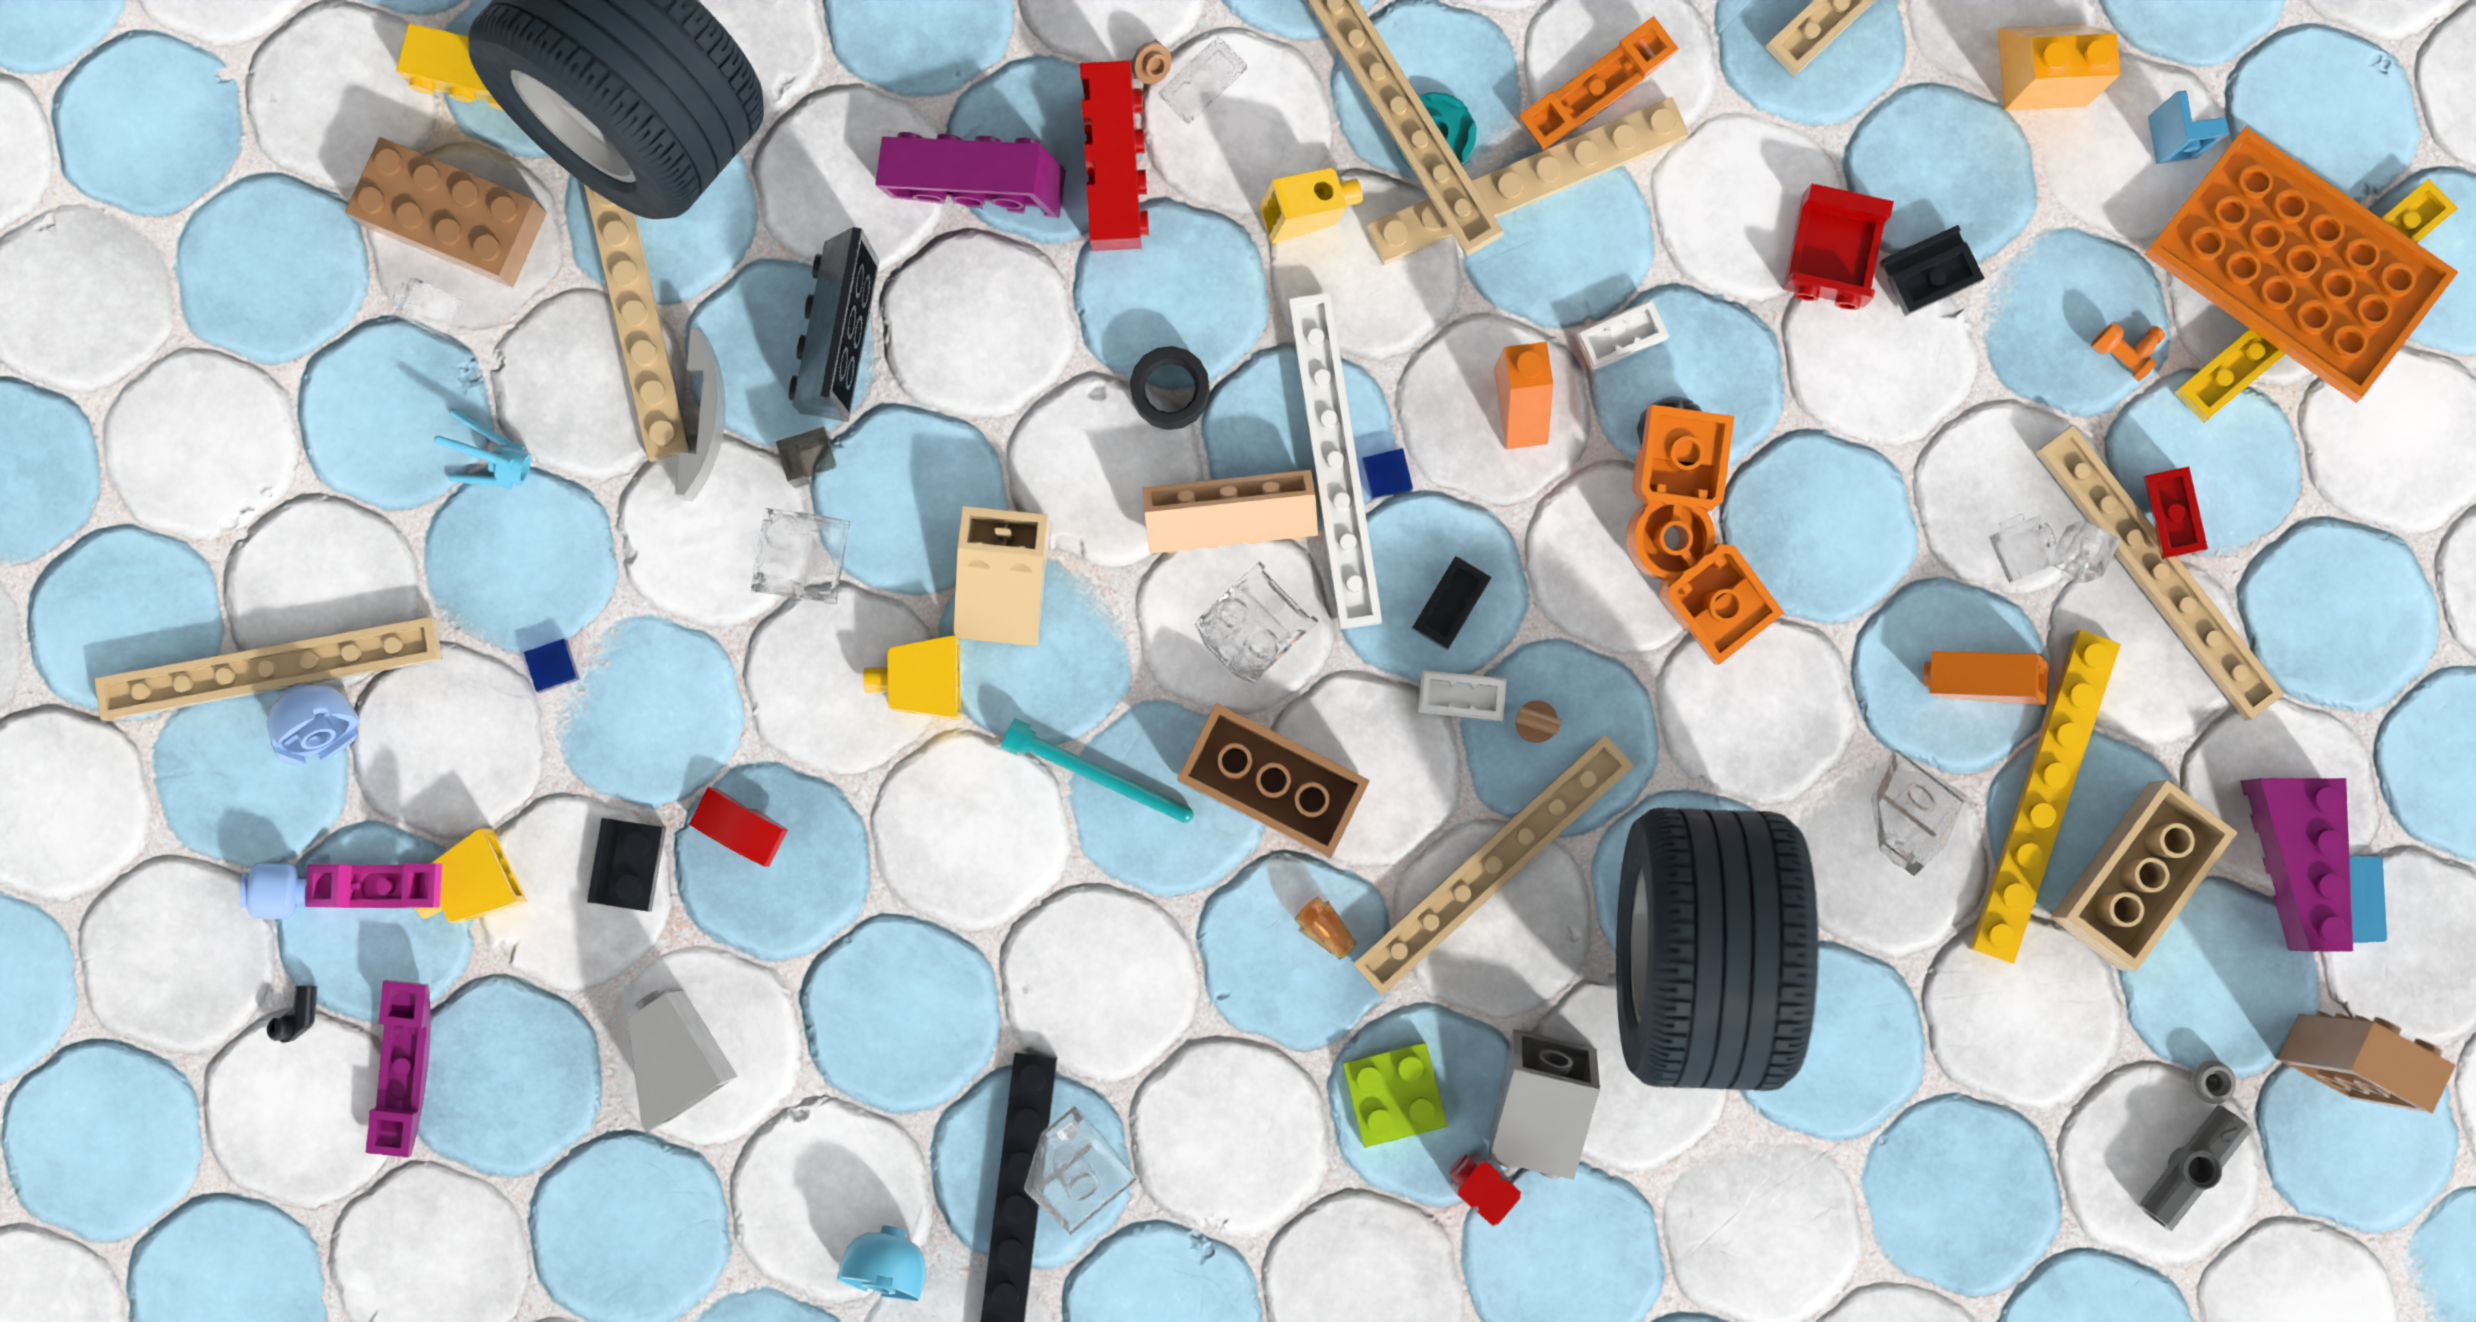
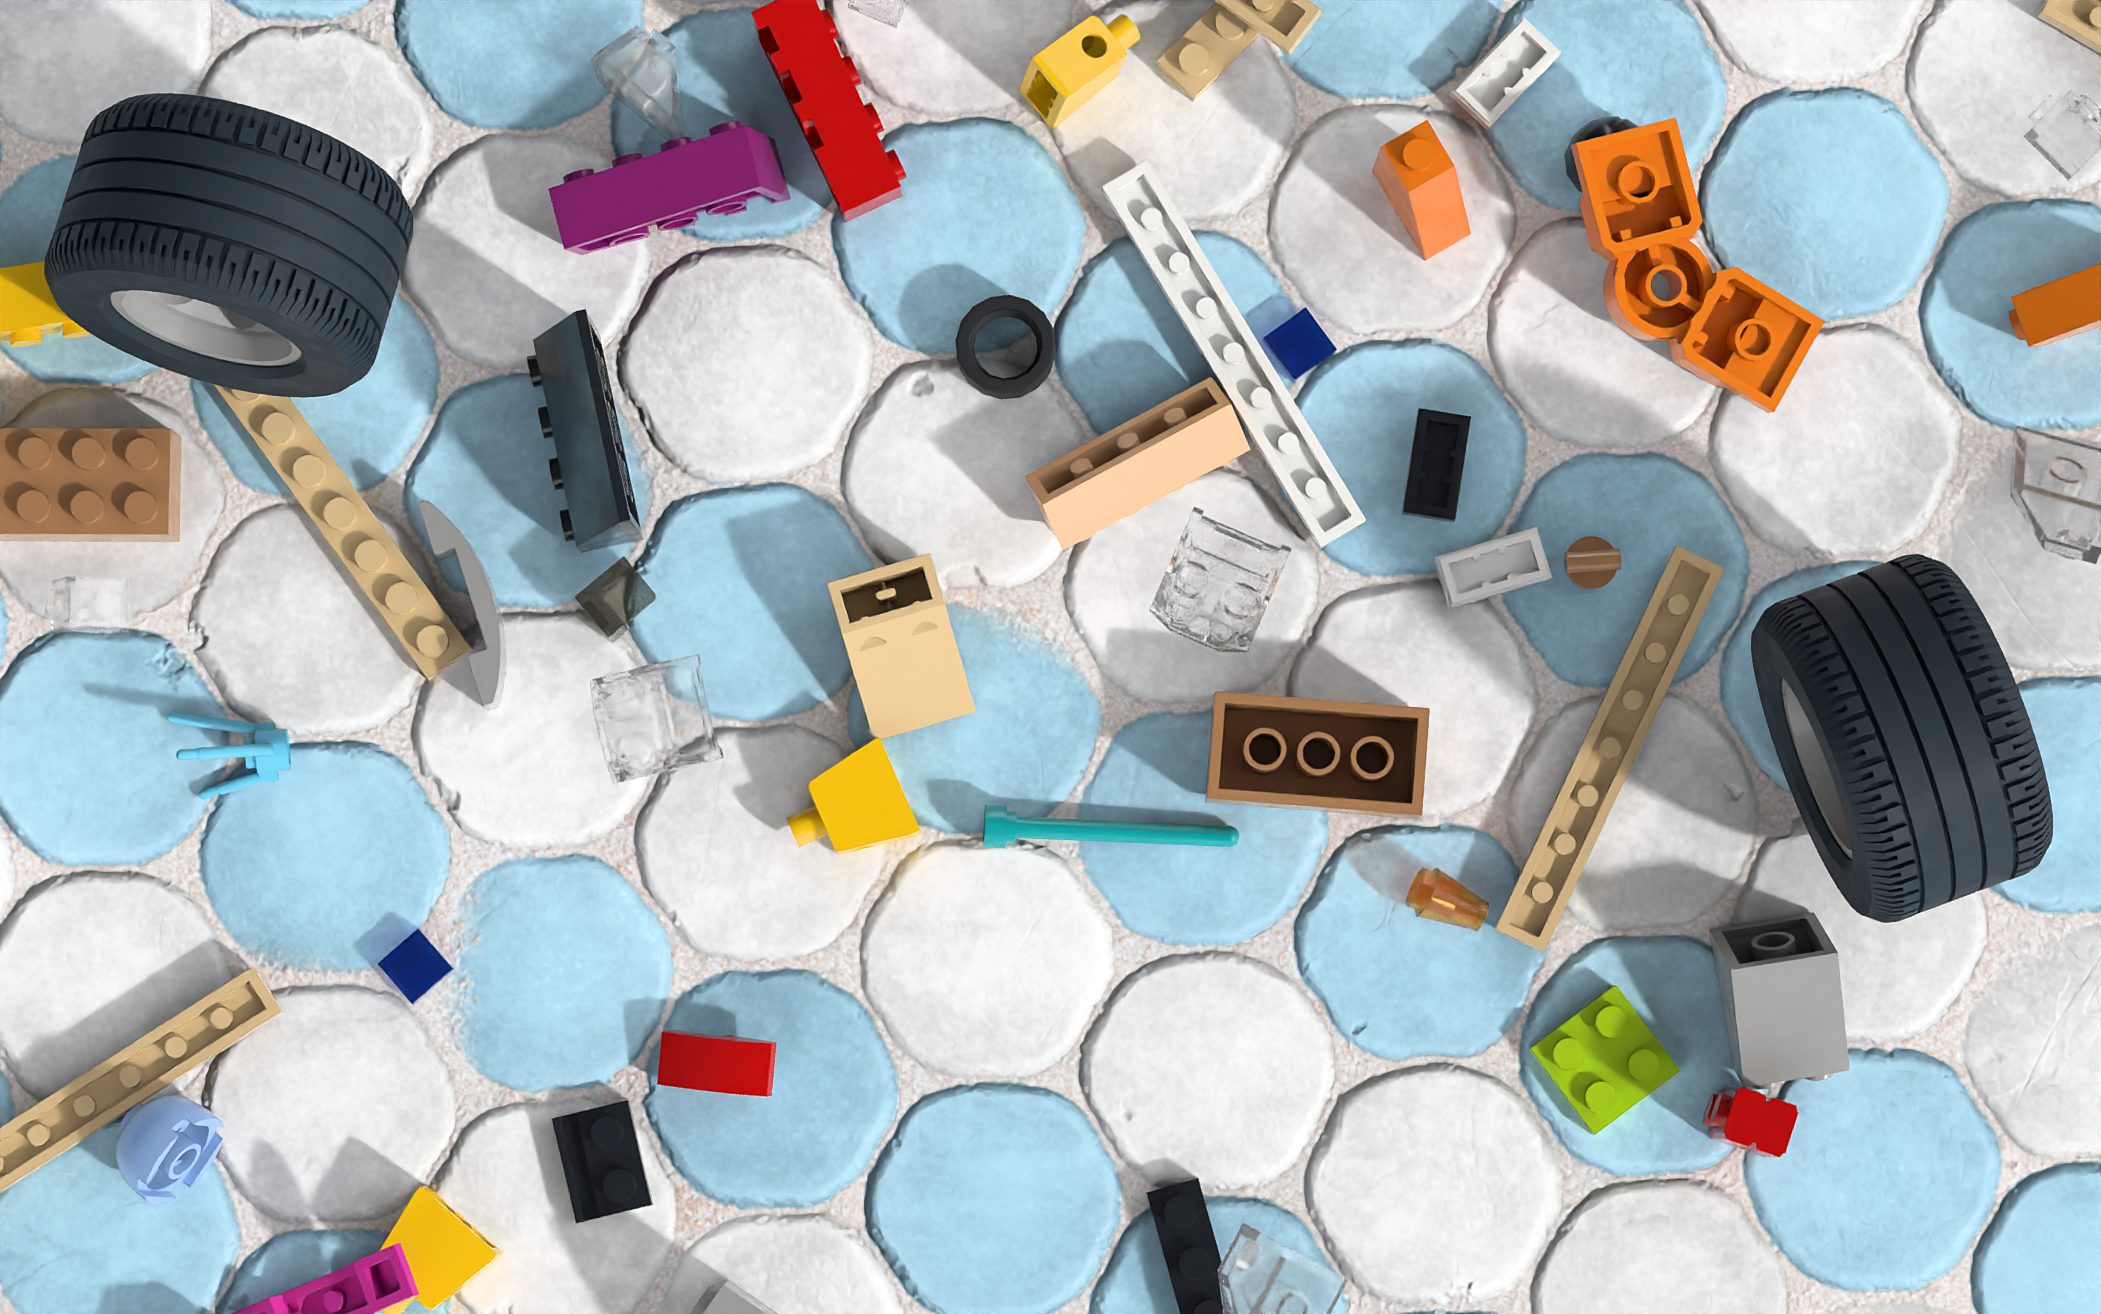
camera: 25 degrees left, 0 degrees up
none -> clear slope [590,25,685,141]

